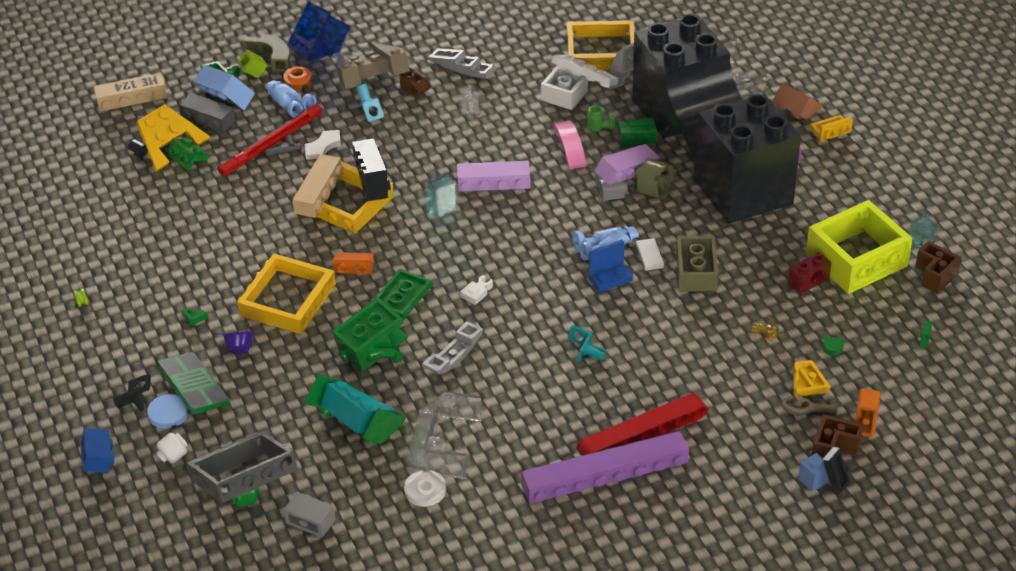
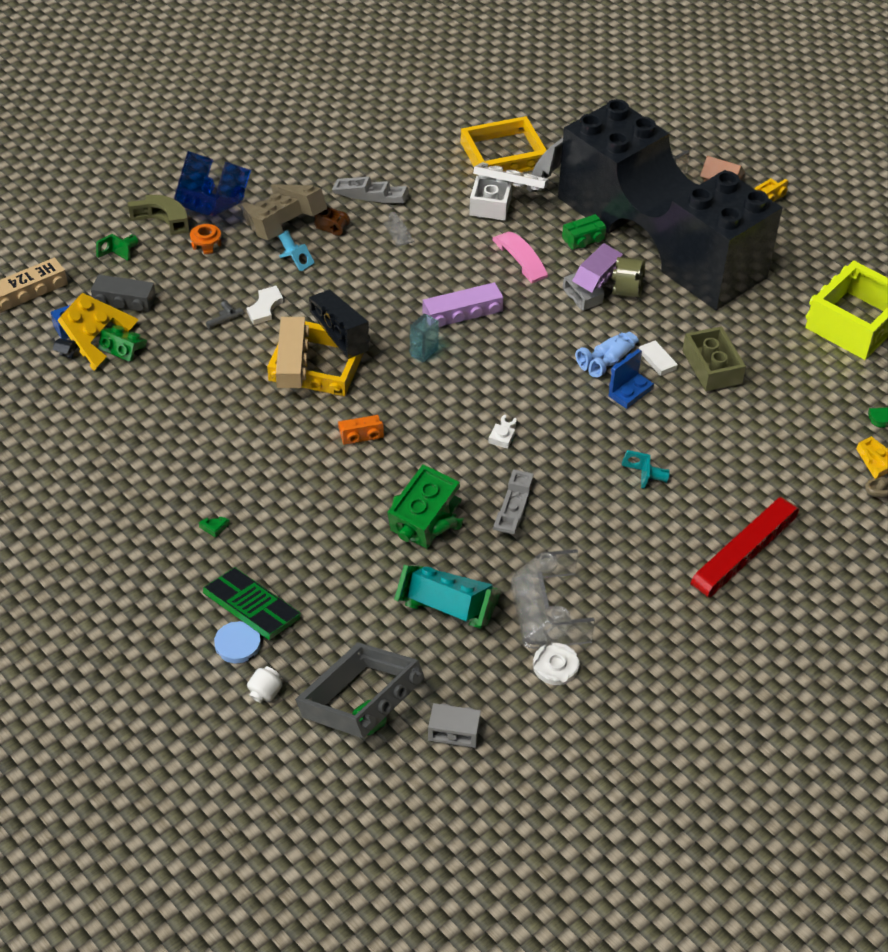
camera: 20 degrees left, 5 degrees up
lime bush [73,288,88,307] -> none
blue brick [80,428,115,473] -> none
black bracket [113,374,151,411] -> none
light blue wedge [193,65,255,110] -> none
dark purple piece [214,331,257,354] -> none
red piece [217,104,322,177] -> none
lime brick [237,50,268,79] -> none
yellow window [237,253,336,334] -> none
light blue piece [265,80,316,118] -> none
green tile [373,269,433,321] -> none
medium lavender brick [521,431,689,504] -> none
bright green piece [586,105,616,132] -> none
clear yellow arm [751,323,779,338] -> none
dark red brick [788,252,831,294] -> none

